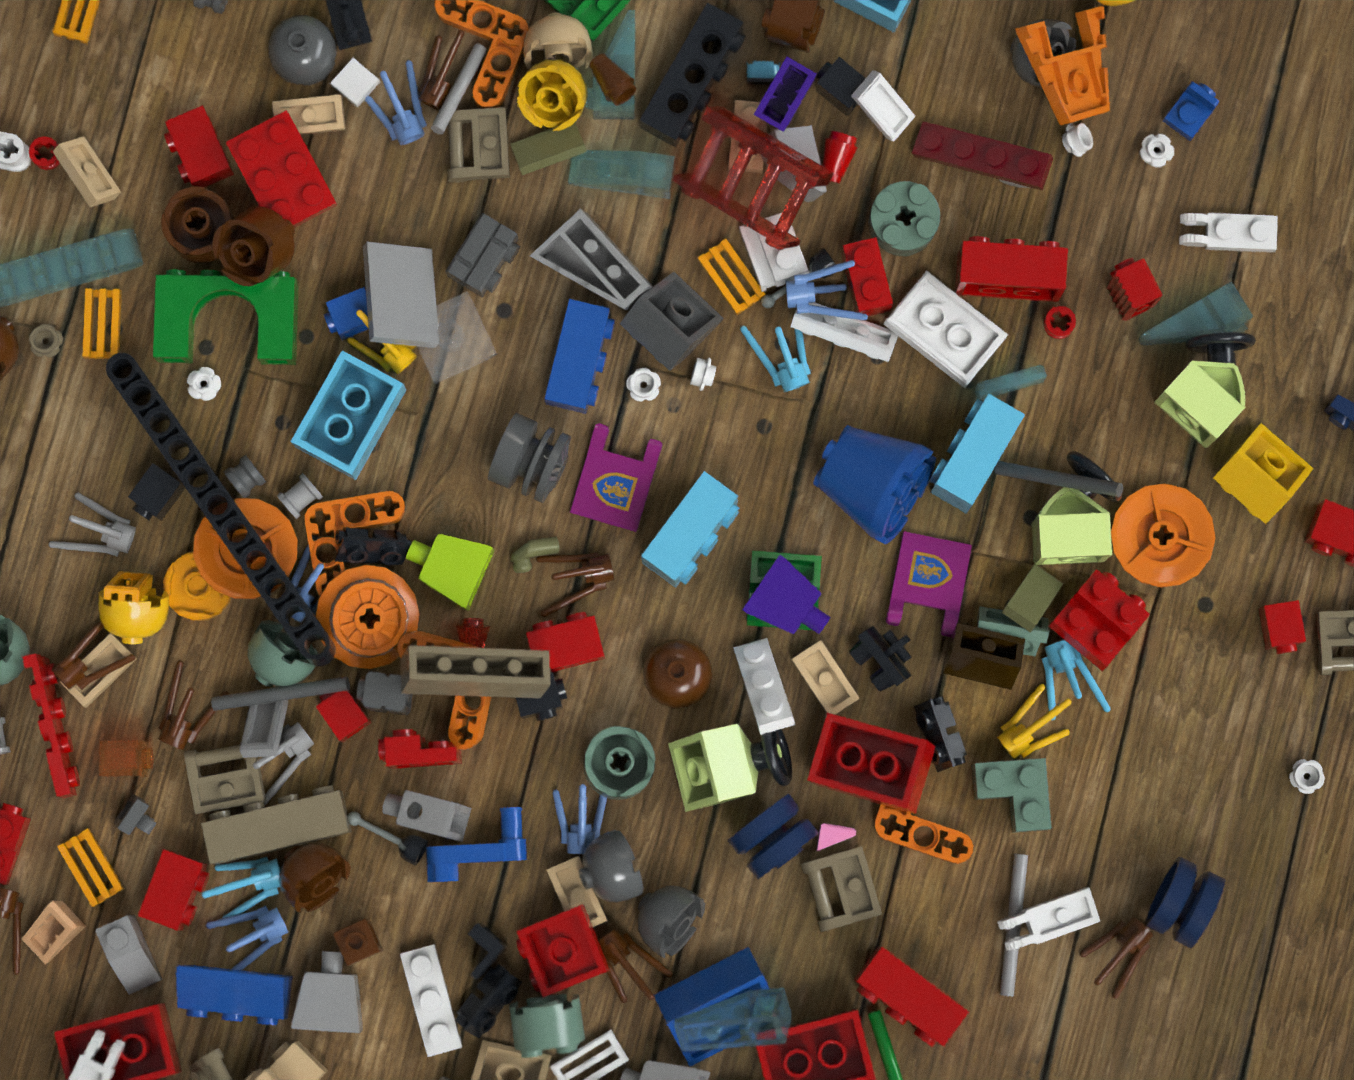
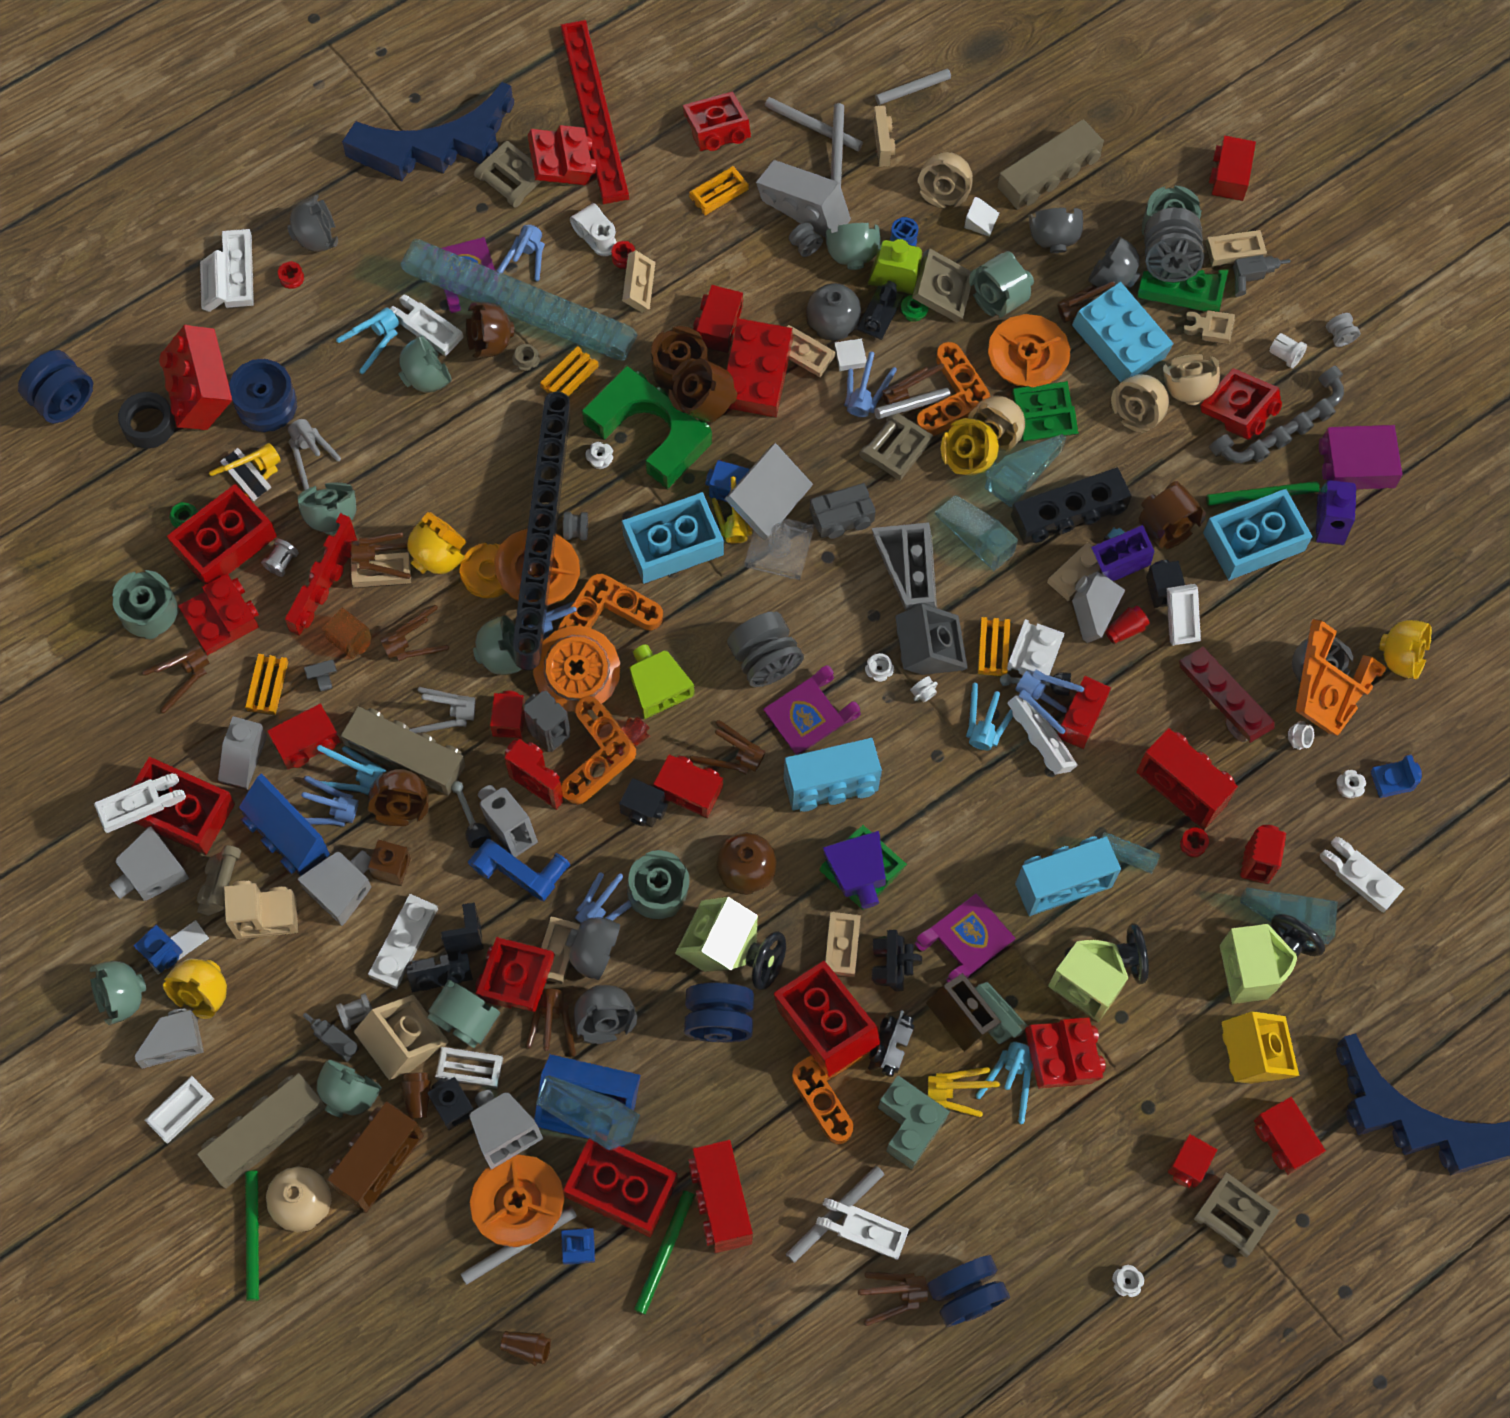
camera: 35 degrees right, 15 degrees down
light nougat slope [22,901,86,965] -> none
light grey plant [48,493,136,557] -> none
black brick [128,463,185,521] -> none
dark tan plate [184,744,266,814] -> none
dark grey bar [211,676,350,711] -> none
light grey tile [239,700,288,758] -> none
light grey bush [276,473,323,519] -> none
black hinge [335,527,412,565] -> none
dark tan brick [400,645,551,698] -> none
olive tile [510,122,587,175] -> none
olive arm [510,537,559,573] -> none
blue brick [544,299,615,414] -> none
reddish brown cone [589,53,637,106] -> none
clear red fence [672,106,834,250] -> none
white plate [733,638,795,734] -> none
dark tan plate [801,846,882,932] -> none
blue cone [813,425,936,544] -> none
bright pink slope [816,823,856,851] -> none
sand green brick [868,181,940,256] -> none
white tile [884,271,1008,388] -> none
dark grey bar [994,461,1123,497] -> none
olive tile [1002,564,1063,633] -> none
orange piece [1111,483,1216,588] -> none

